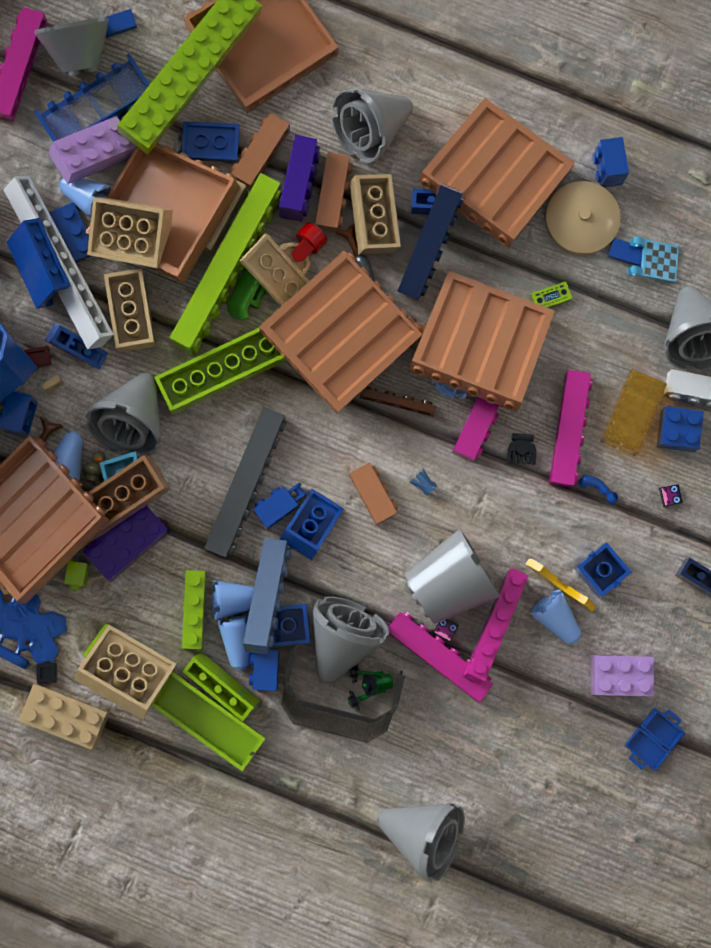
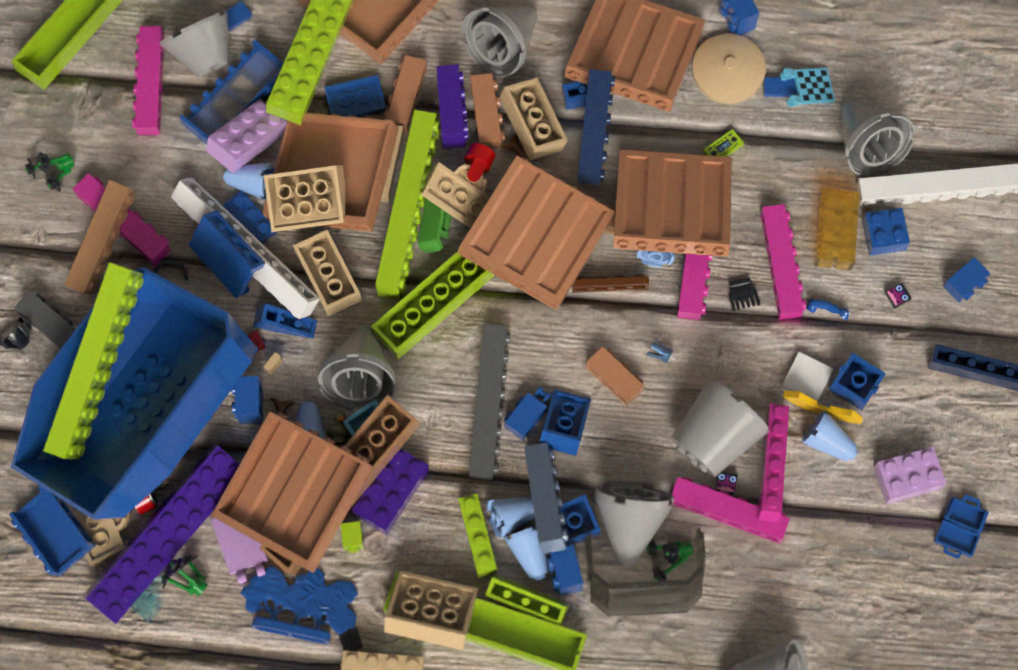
camera: 10 degrees left, 10 degrees down
none -> white tile [782,352,834,400]

